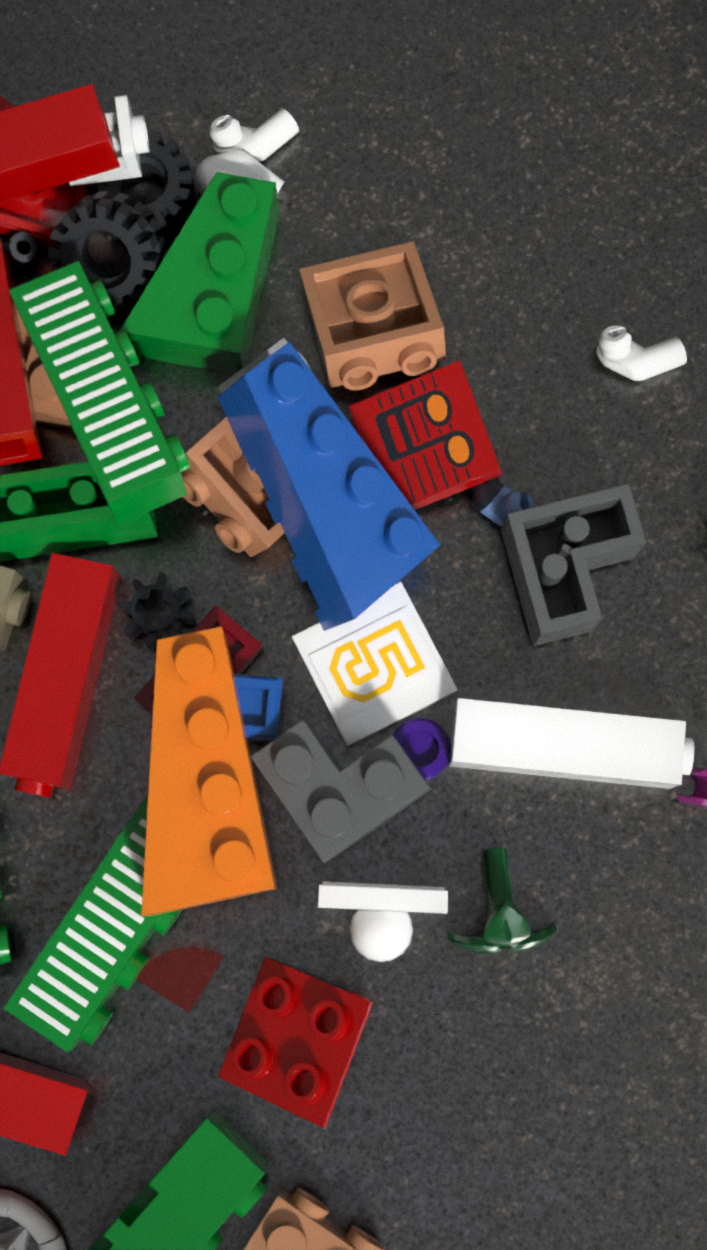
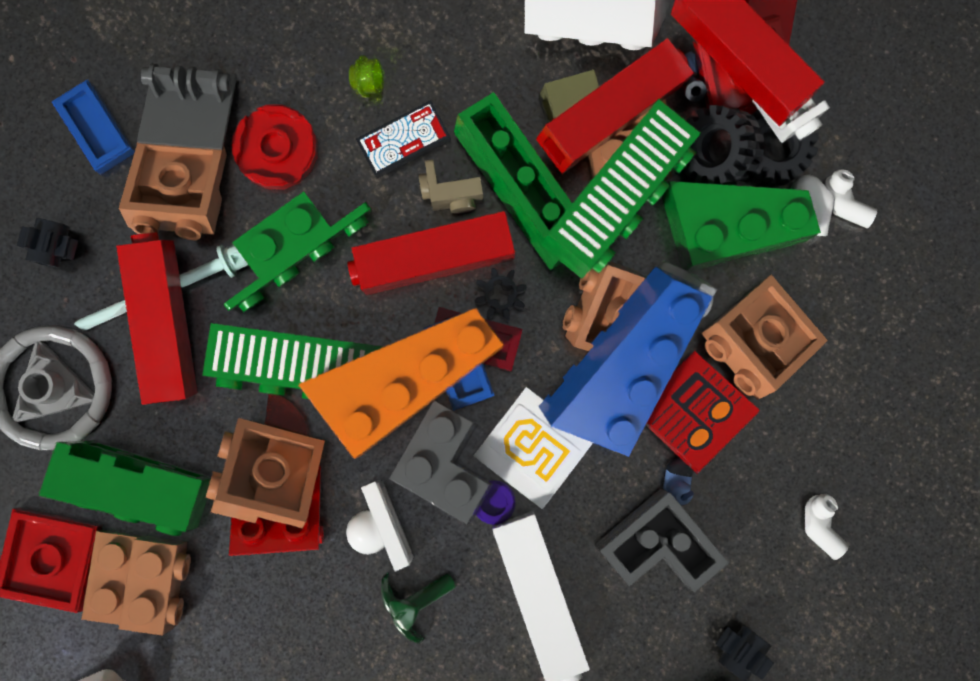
camera: 65 degrees right, 5 degrees up
none -> nougat plate [205,418,325,528]

